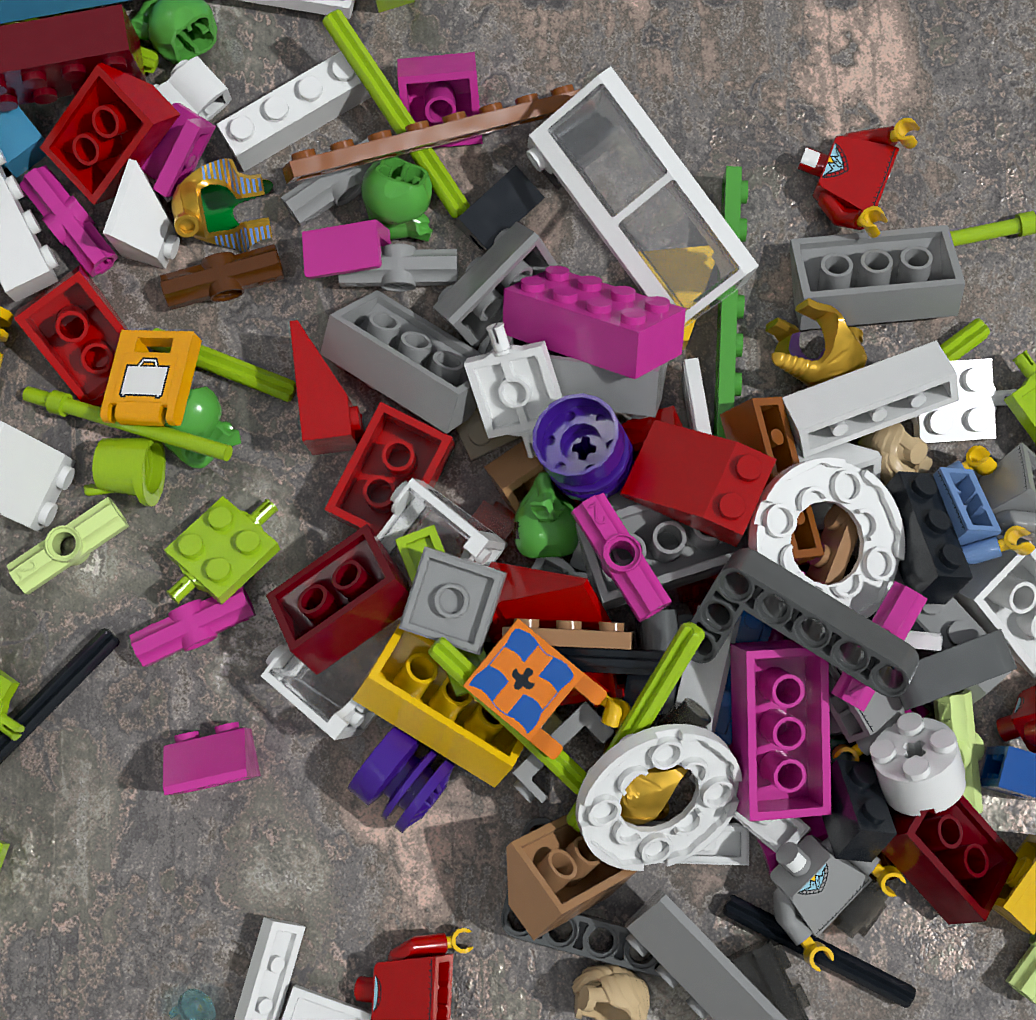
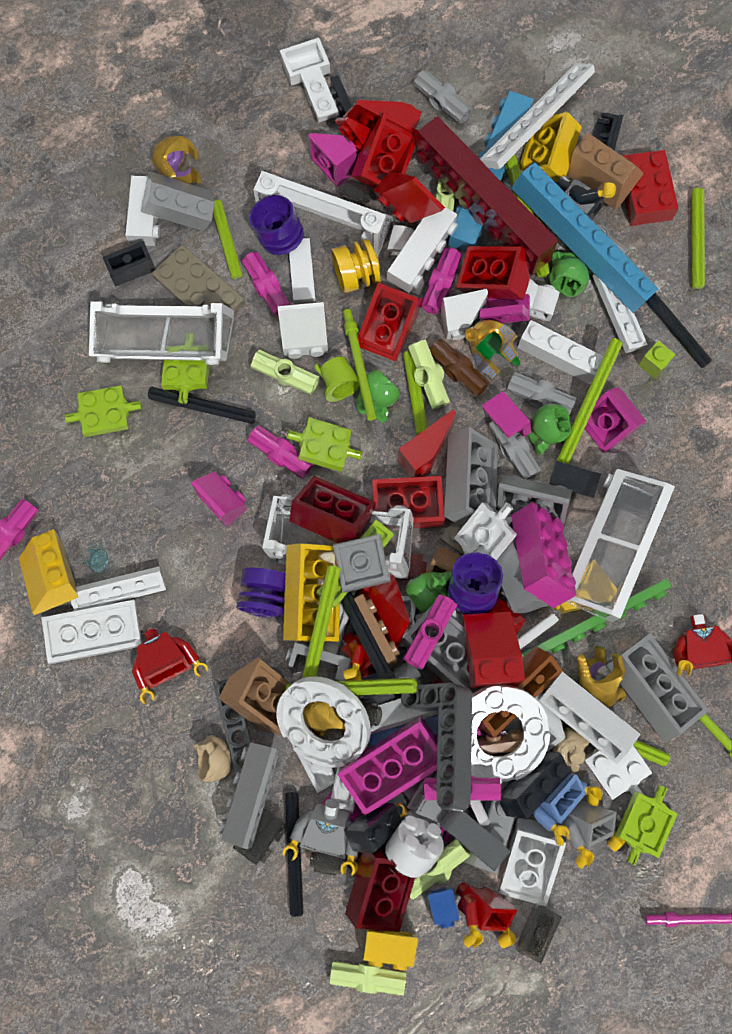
camera: 55 degrees right, 5 degrees down
light orange container [100,330,202,426] -> none
plate [282,84,591,184] -> none
orange flag [462,618,607,760] -> none
none -> yellowish green piece [408,340,450,410]

